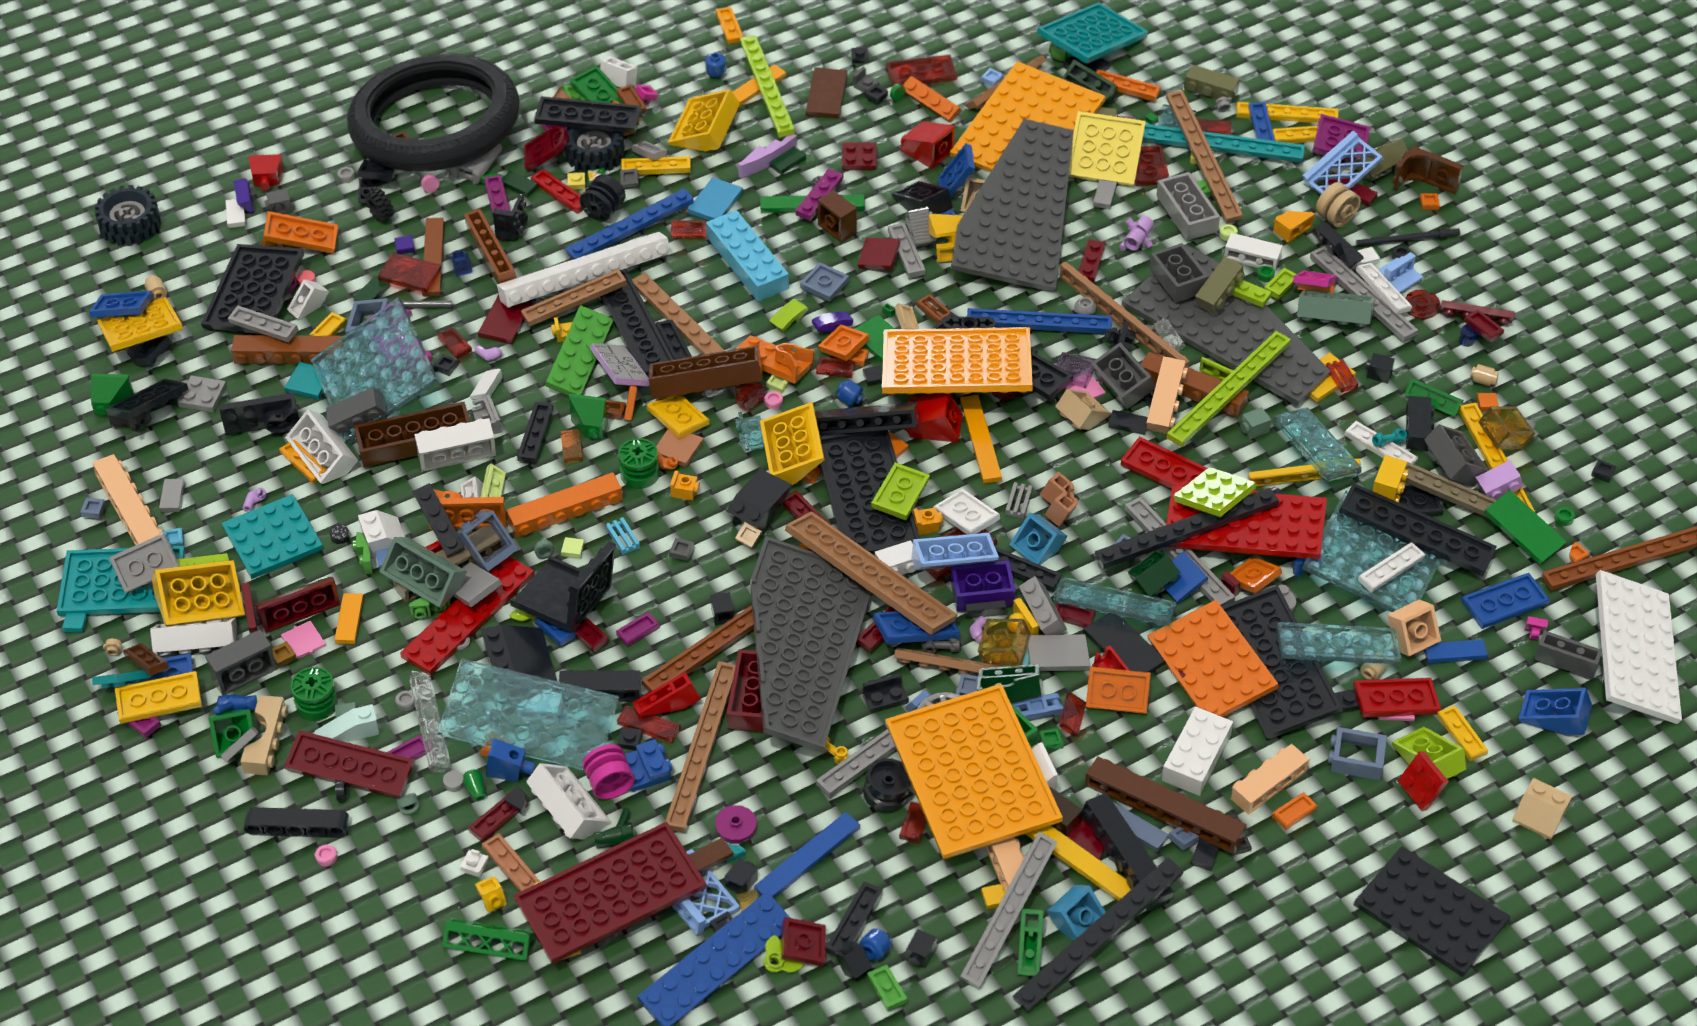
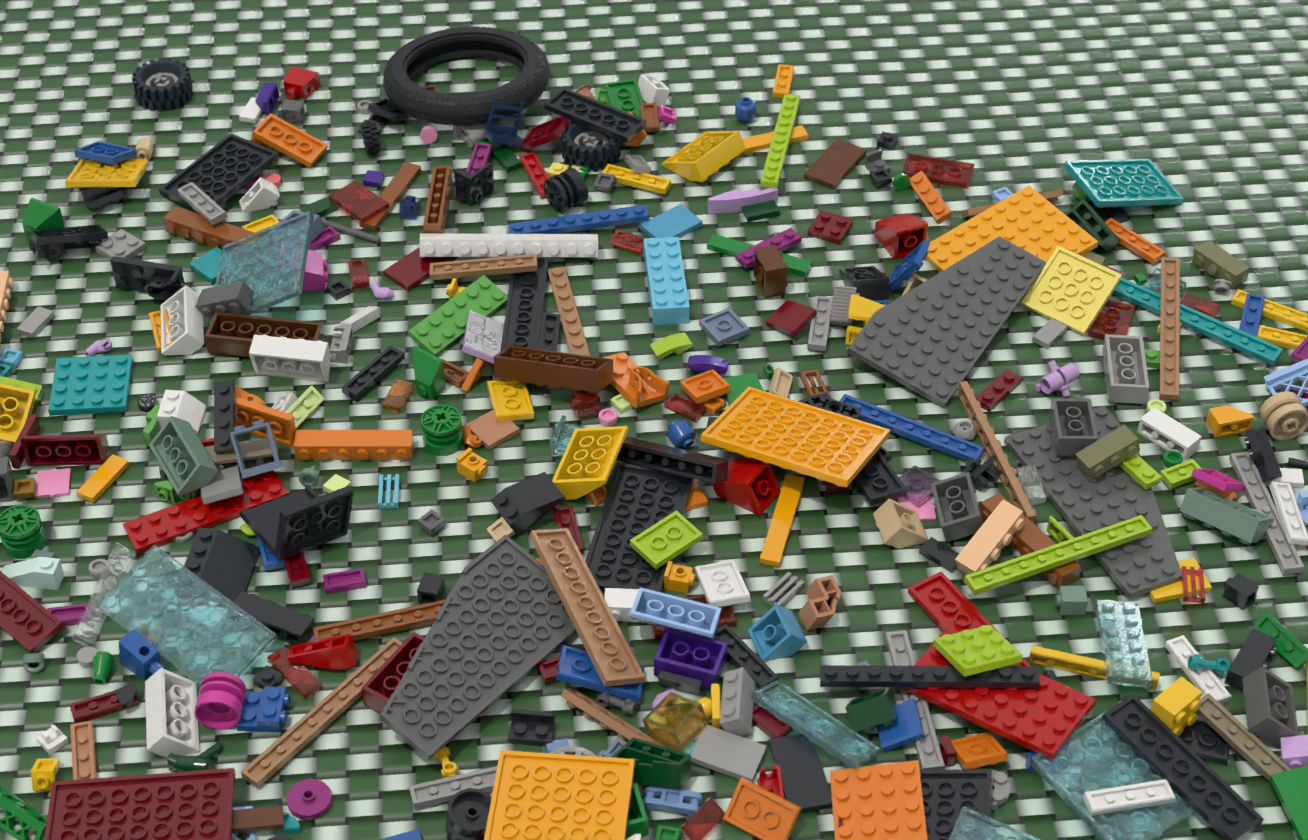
camera: 25 degrees right, 5 degrees down
none -> dark blue plate [483,97,525,147]

